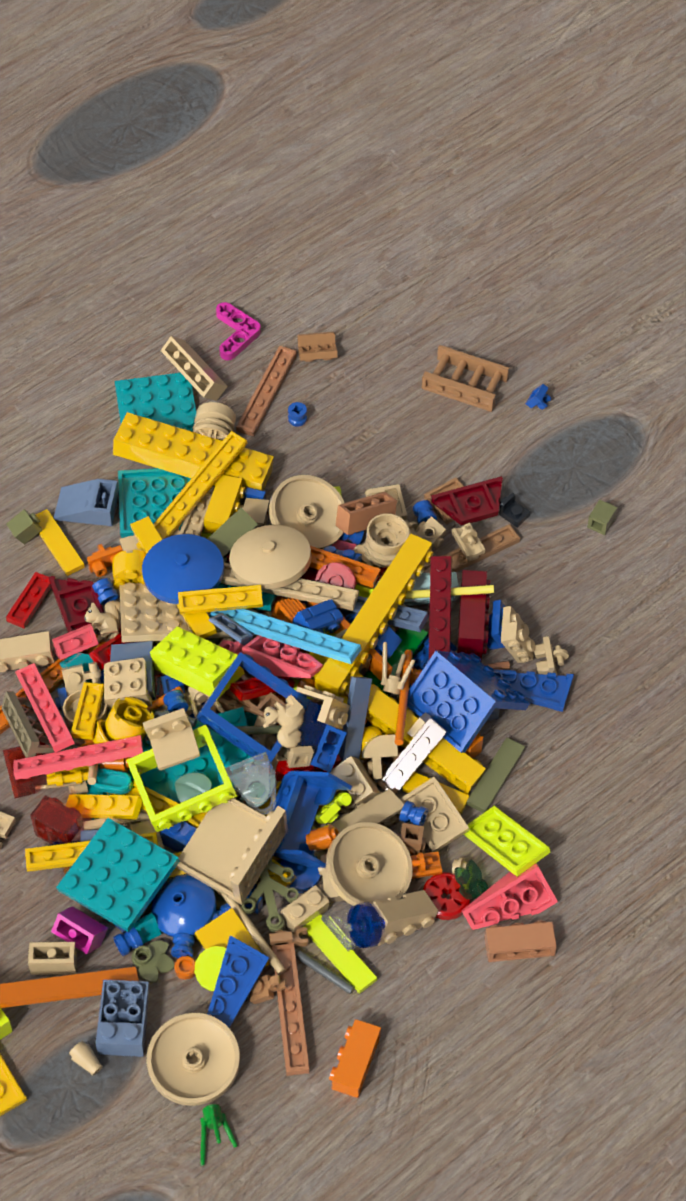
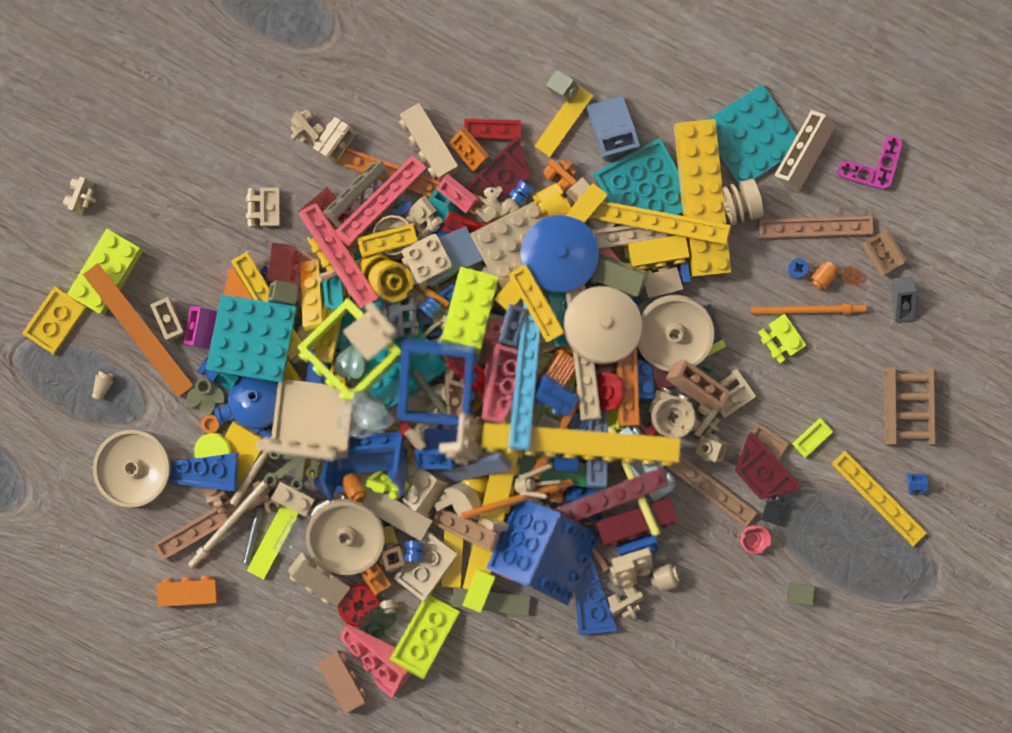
camera: 65 degrees right, 30 degrees up
sand blue slope [96,980,149,1057] -> none
green plant [200,1104,237,1166] -> none
tan animal [263,695,305,748] -> none
clear blue plate [347,902,385,948] -> none
blue wheel [413,500,437,524] -> none
tan hips [451,523,485,561] -> none
none -> tan bar [188,480,269,569]
none -> orange slope [223,267,254,300]
none -> olive brick [267,280,299,306]
none -> orange bracket [449,127,489,171]
none -> neon yellow tile [463,569,495,613]
none -> tan head [651,564,681,592]
none -> coral hair [740,525,771,554]
none -> orange bar [751,303,866,315]
none -> neon yellow plate [758,314,806,364]
none -> neon yellow tile [792,418,833,458]
none -> orange brick [811,261,839,290]
none -> yellow tile [831,451,927,547]
none -> clear orange plate [841,265,860,284]
none -> dark grey slope [891,277,917,322]

